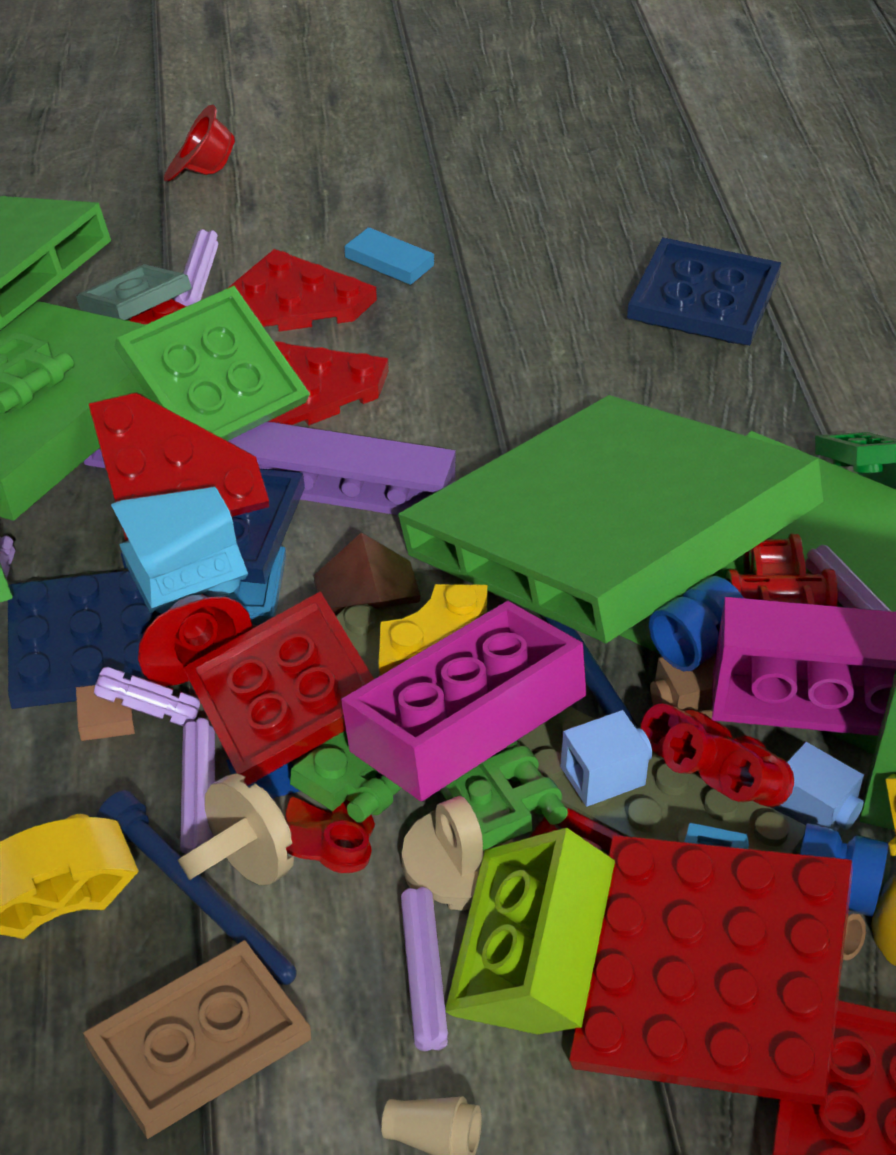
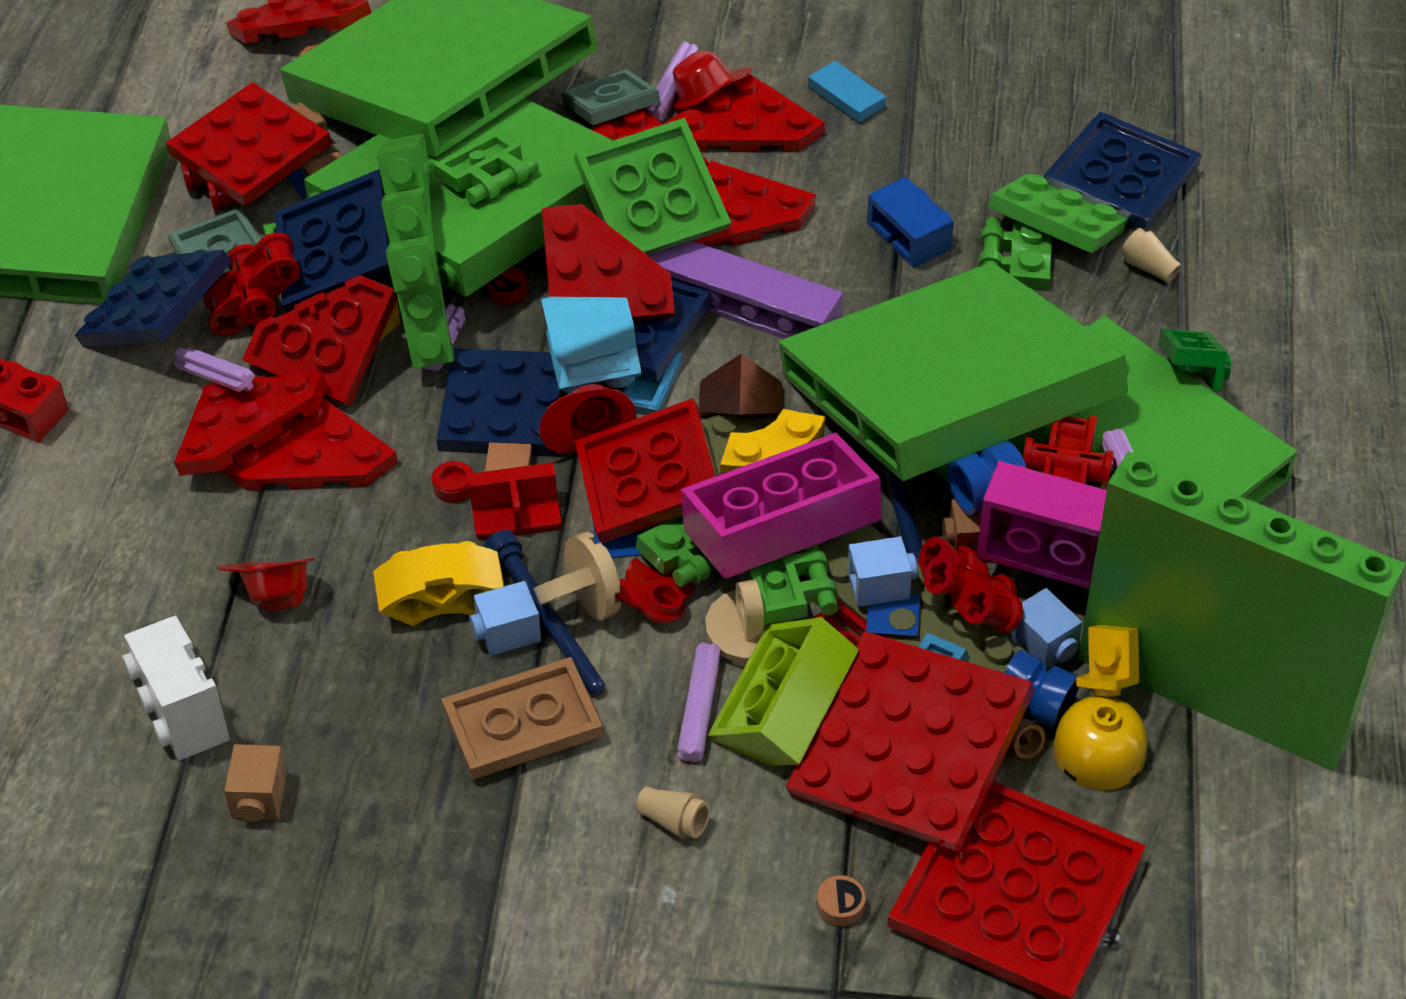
camera: 15 degrees right, 5 degrees up
lavender axle [94,667,200,727] -> none
lavender axle [180,718,215,854] -> none
none -> red tile [431,461,474,503]
none -> red panel [467,462,562,540]
none -> light blue brick [469,581,541,656]
none -> red tile [487,267,528,305]
none -> red piece [673,51,752,110]
none -> blue sticker [866,594,920,636]
none -> blue piece [867,177,954,268]
none -> bright green plate [978,217,1052,290]
none -> bright green plate [988,174,1128,253]
none -> tan cone [1121,228,1182,283]

